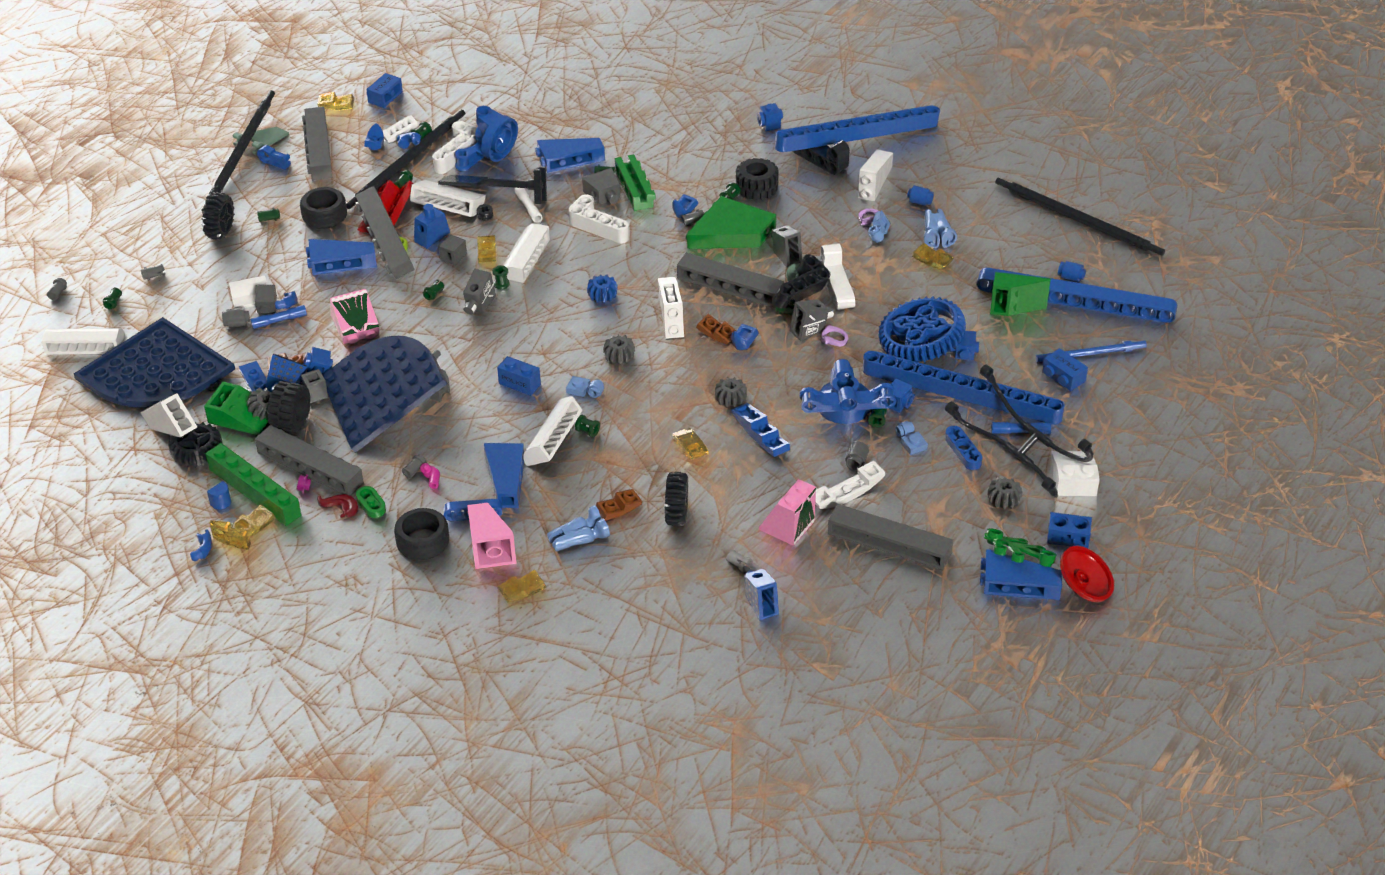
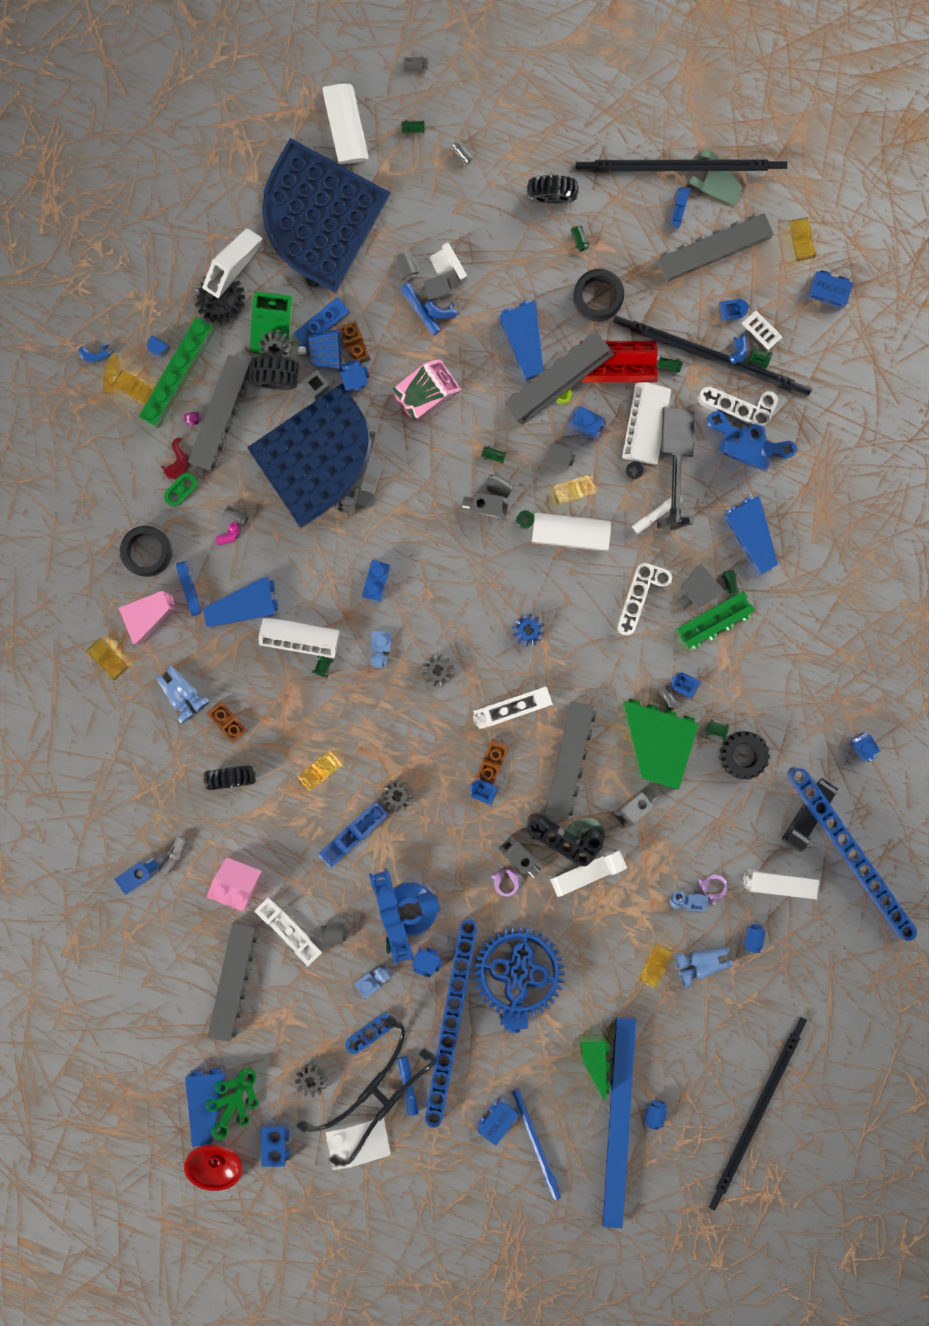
camera: 80 degrees right, 45 degrees up
none -> dark grey brick [485,473,515,498]

